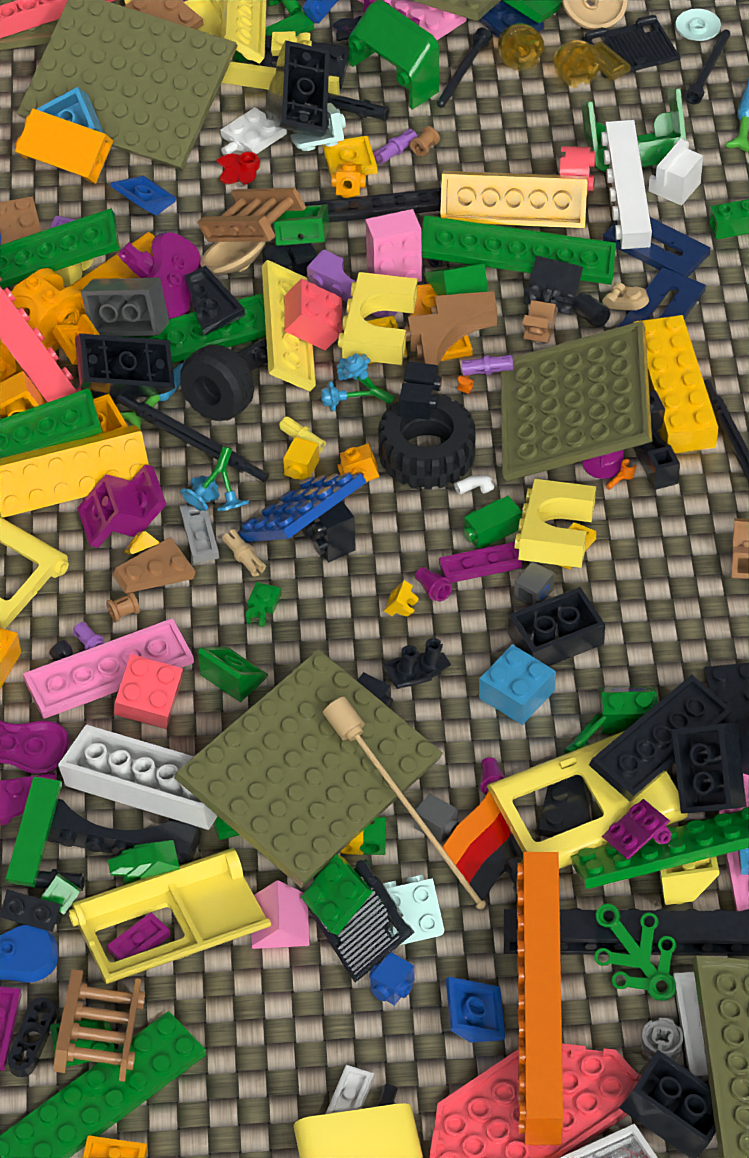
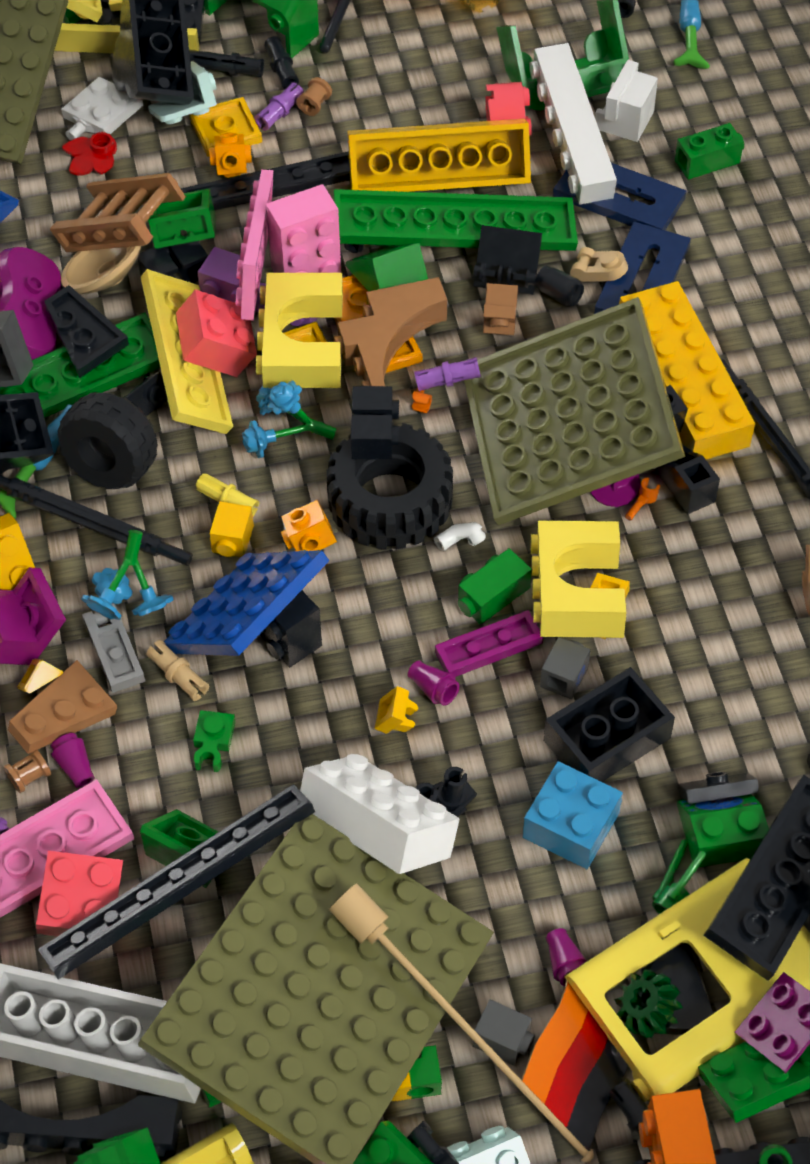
camera: 10 degrees left, 5 degrees up
none -> black tile [38,784,315,980]
none -> magenta cone [50,733,95,788]
none -> bright pink plate [236,169,274,320]
none -> black pin [264,36,299,89]
none -> white brick [300,754,460,874]
none -> dark green gear [614,969,683,1038]
none -> black plate [678,772,759,804]

